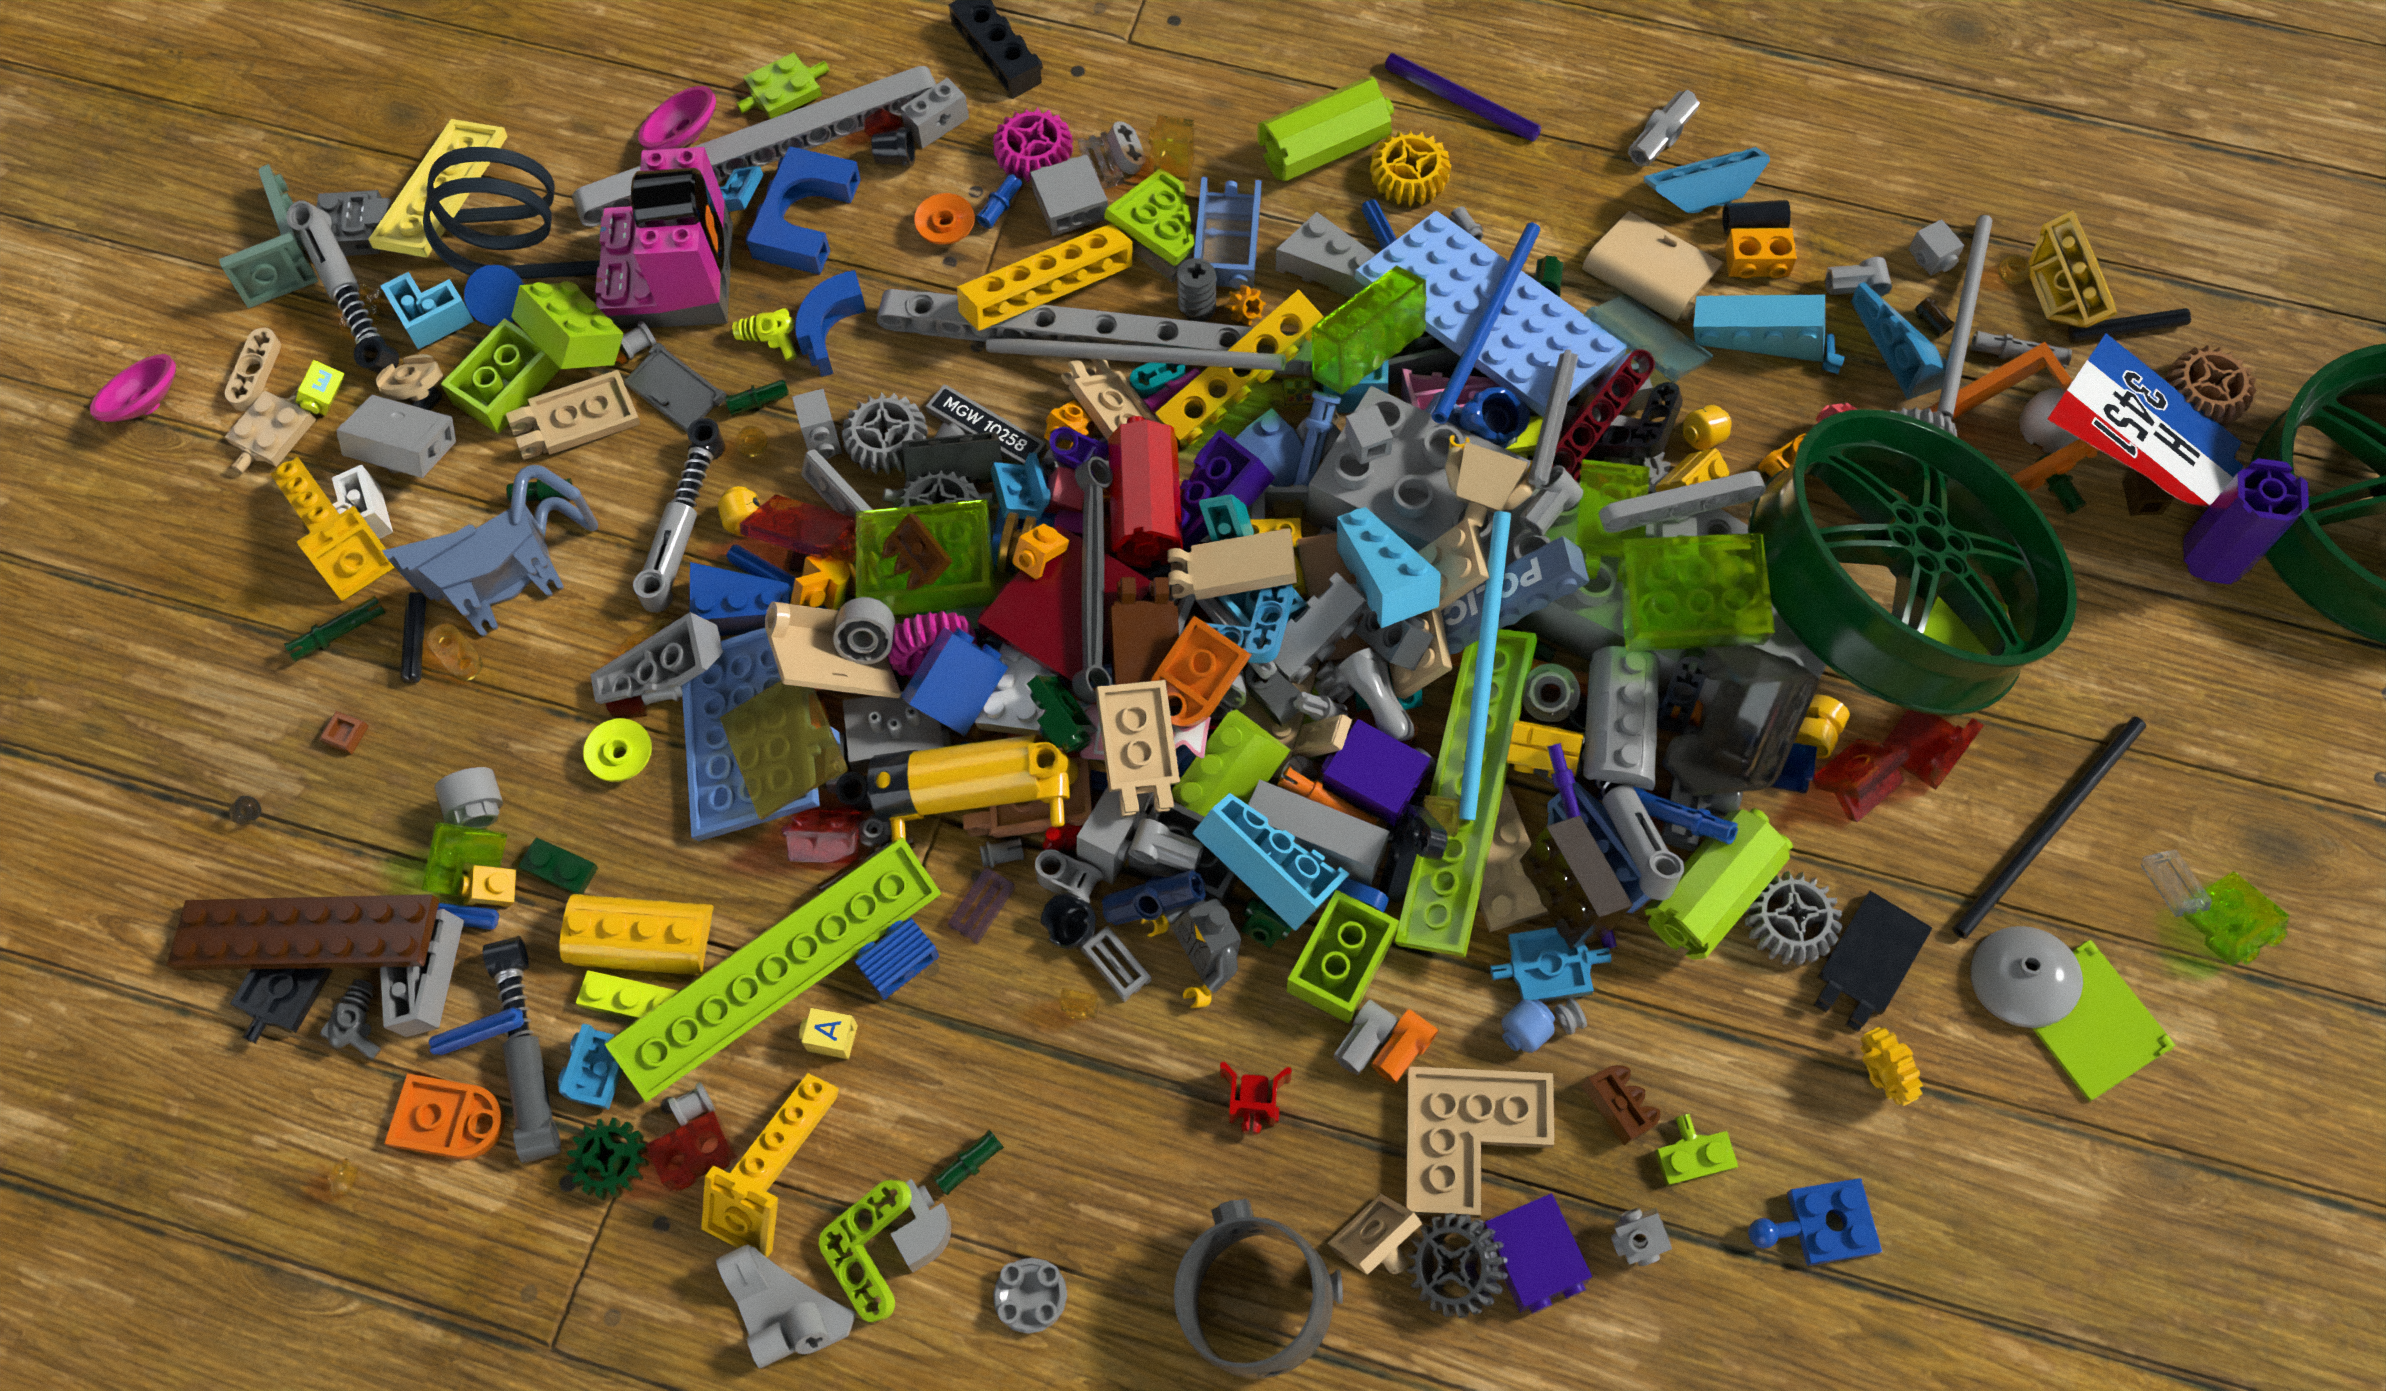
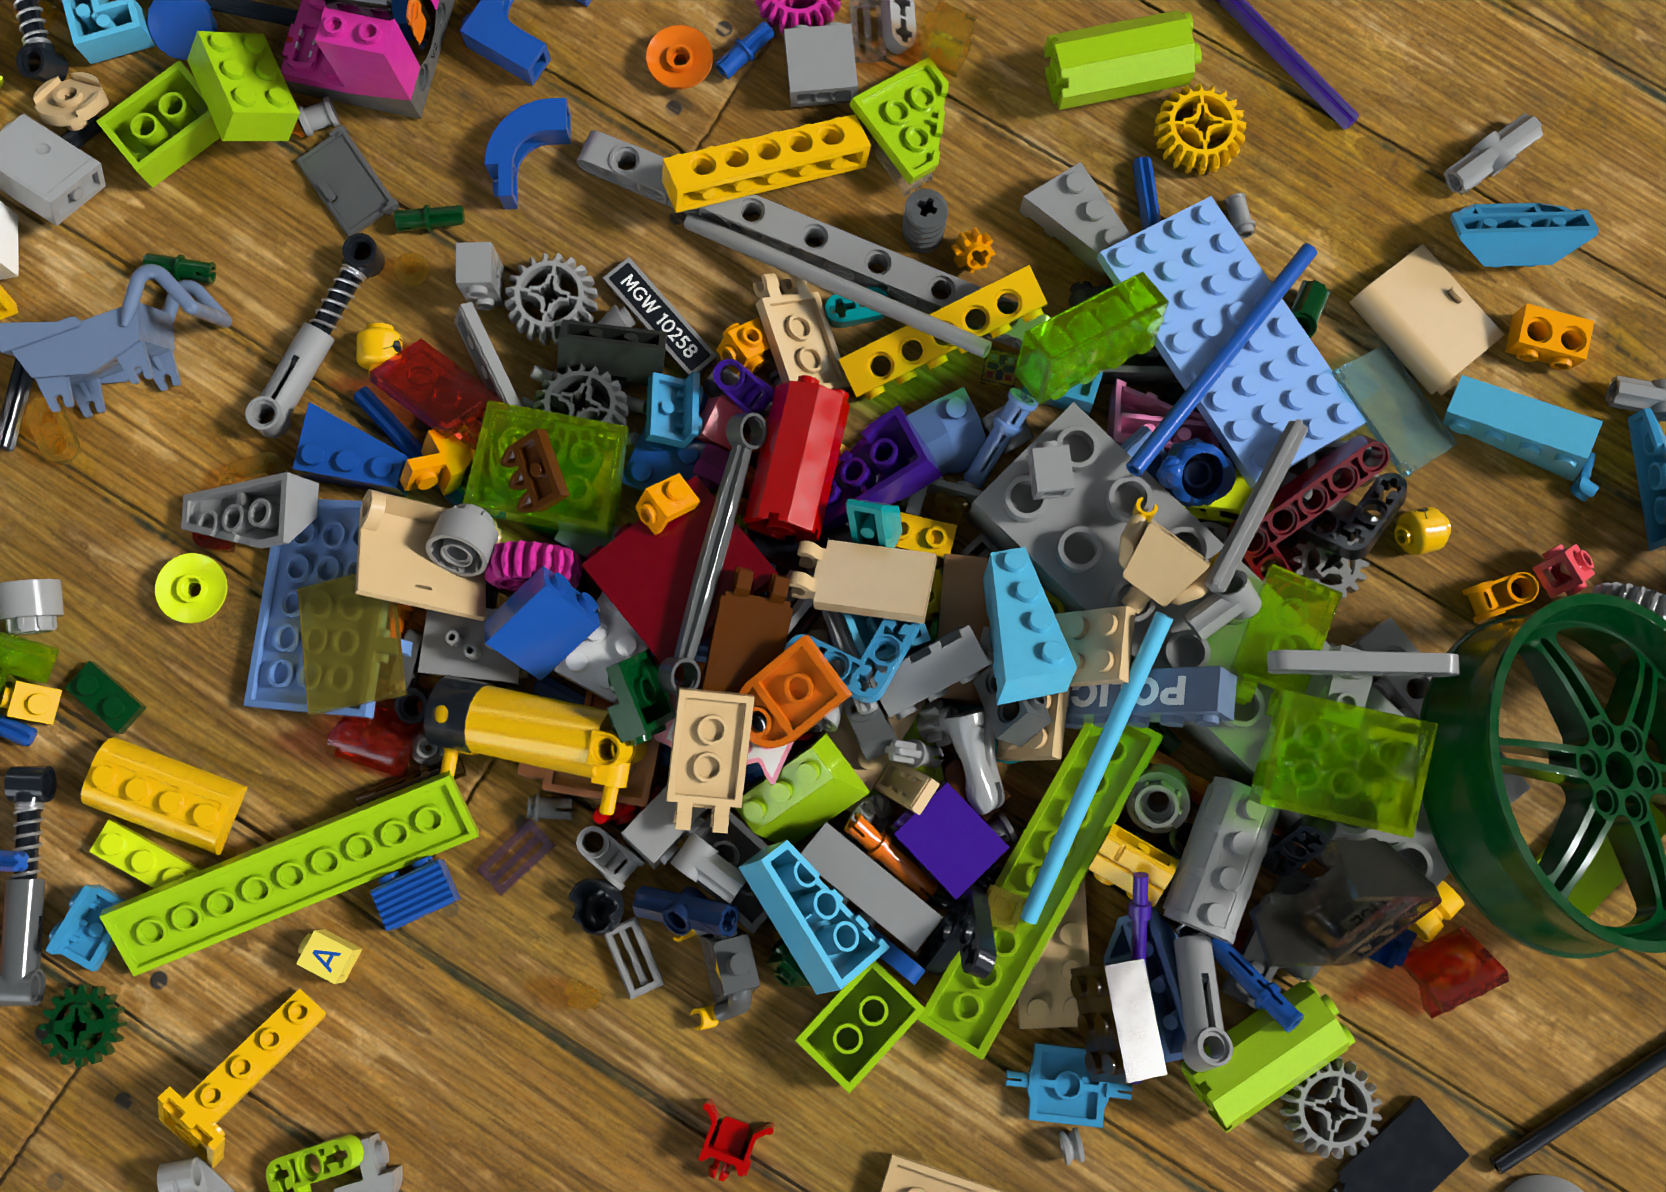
camera: 10 degrees right, 15 degrees up
tan tile [506,370,640,460] -> none
clear red brick [645,1111,737,1191] -> none
light grey bush [668,1082,715,1128] -> none
neon yellow piece [732,308,797,361] -> none
dark green pin [932,1129,1004,1196] -> none
pearl gold head [997,512,1036,575] -> none
magenta pin [1143,368,1201,416] -> none
door [1194,177,1262,289] -> none
light grey piece [1333,999,1400,1075] -> none
orange piece [1371,1009,1439,1085] -> none
medium blue head [1501,999,1555,1053] -> none
yellow brick [1655,448,1730,492] -> none
black pin [1722,200,1791,234] -> none
clear red bracket [1879,709,1984,790] -> none

